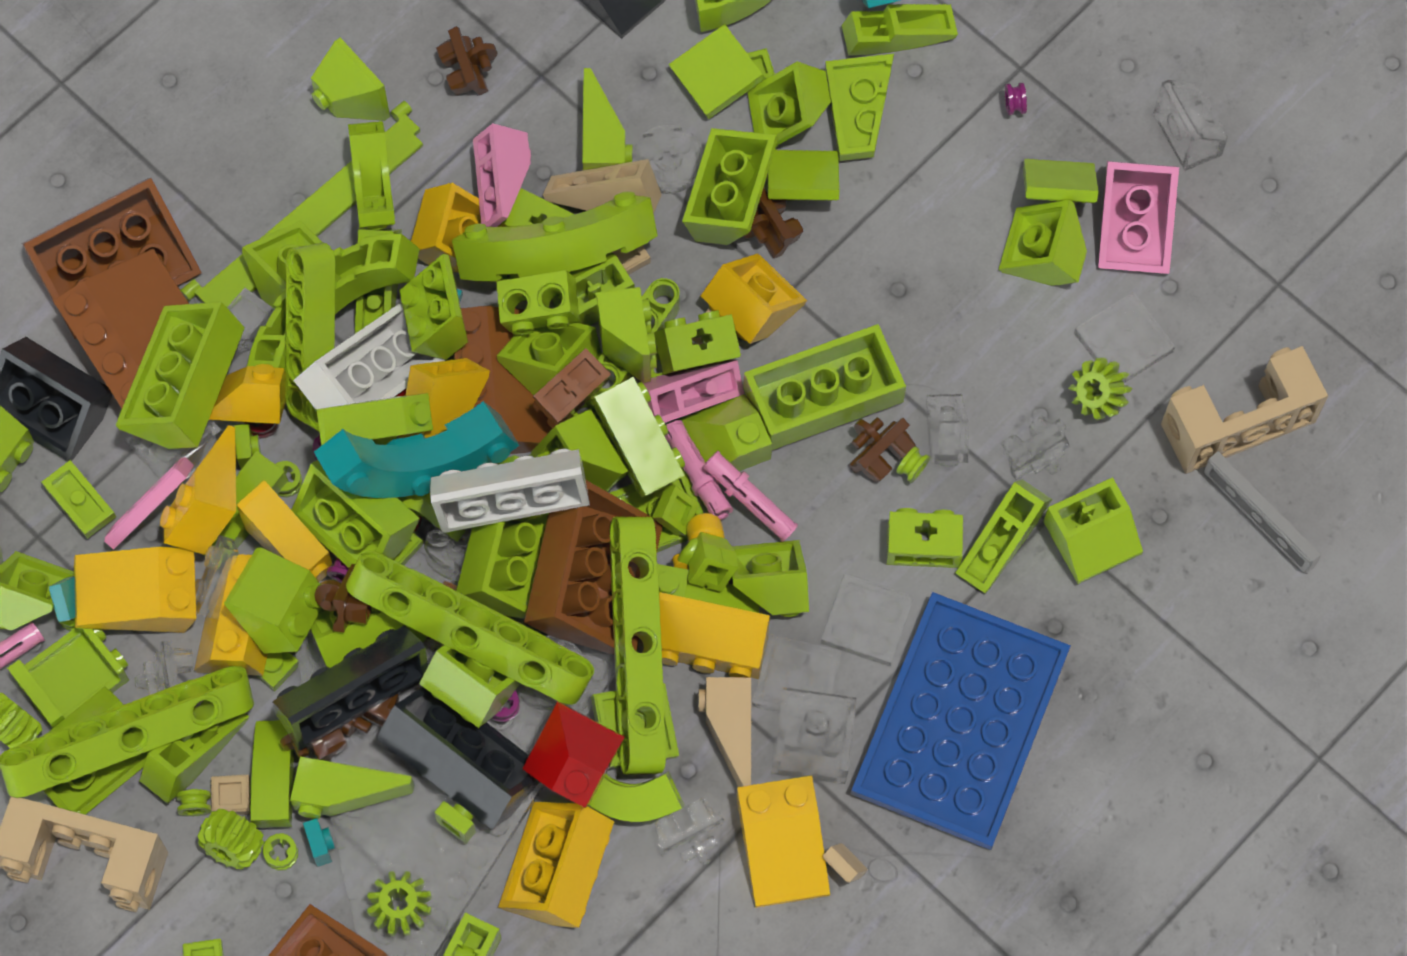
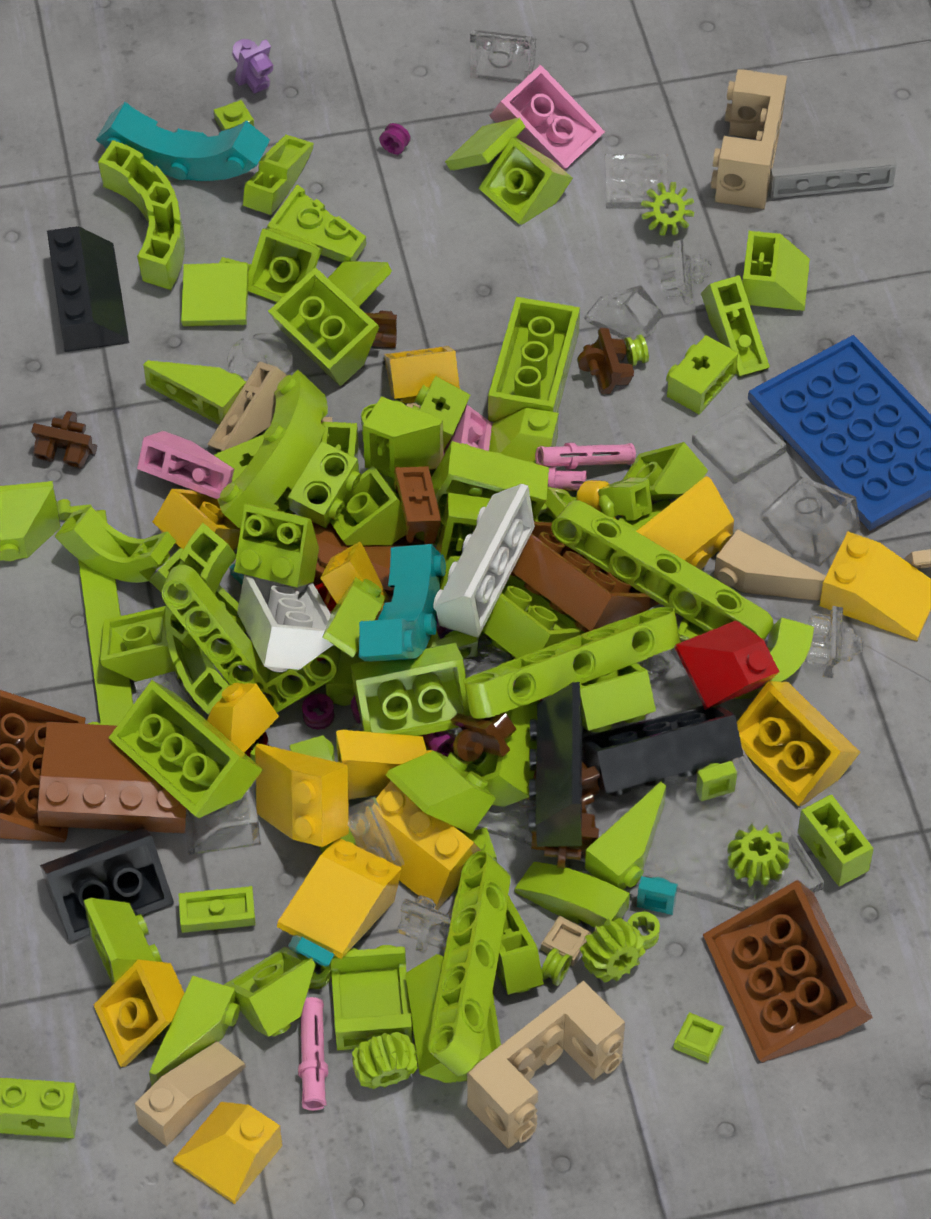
camera: 55 degrees left, 15 degrees down
bright pink tile [104,457,194,550] -> none

